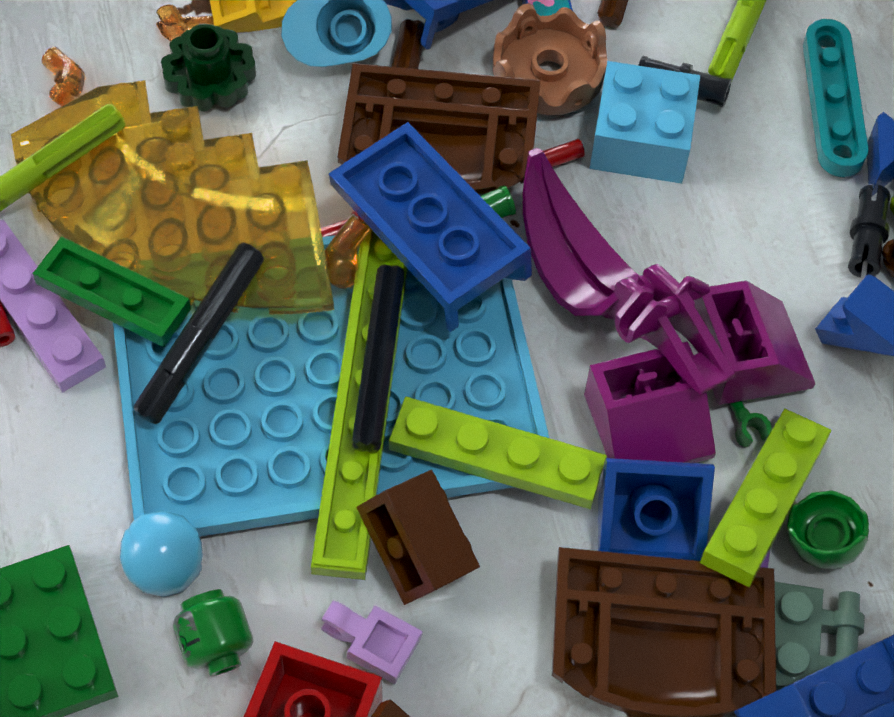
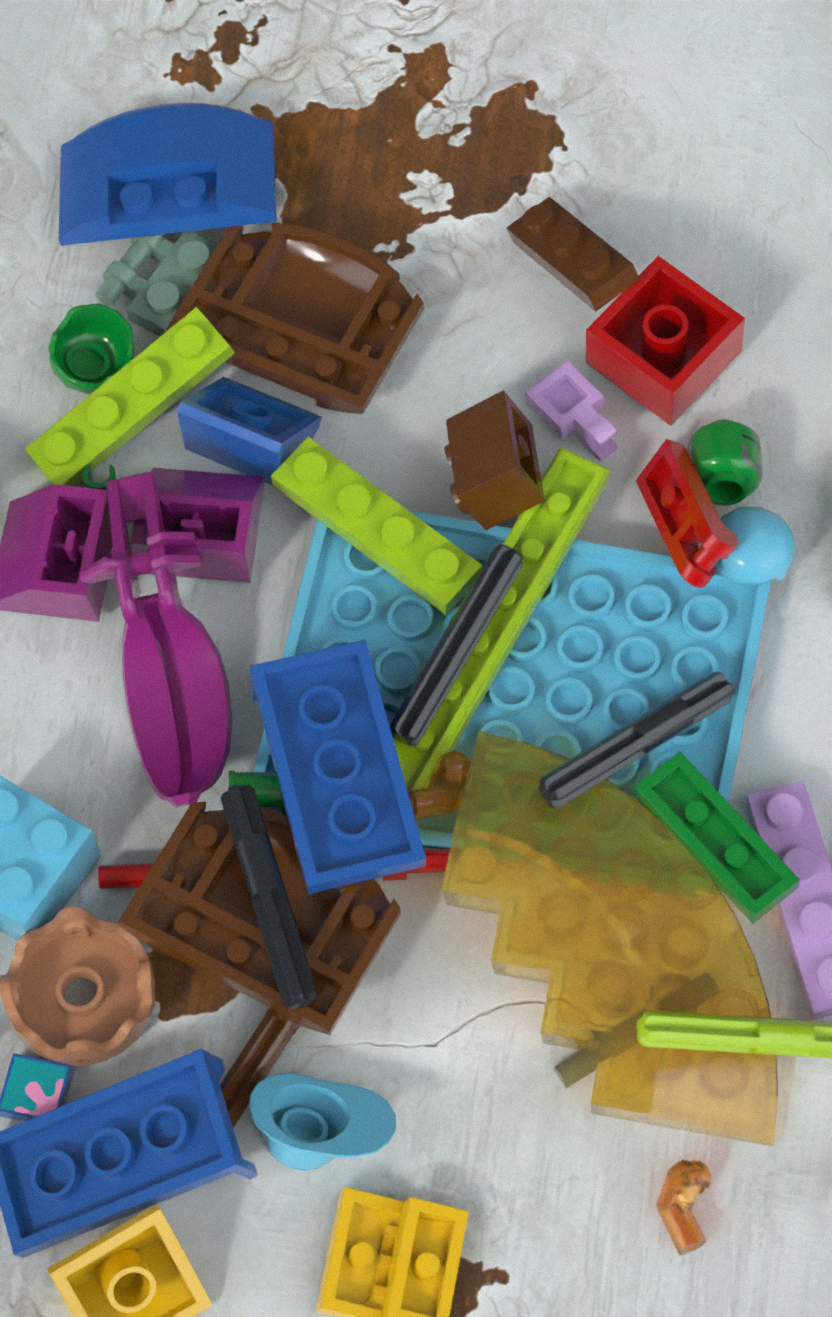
camera: 150 degrees left, 5 degrees up
clear orange hand [156,4,214,41] -> none
dark green plant [161,24,256,111] -> none
none -> black axle [221,784,318,1009]
none -> red plate [635,439,739,588]

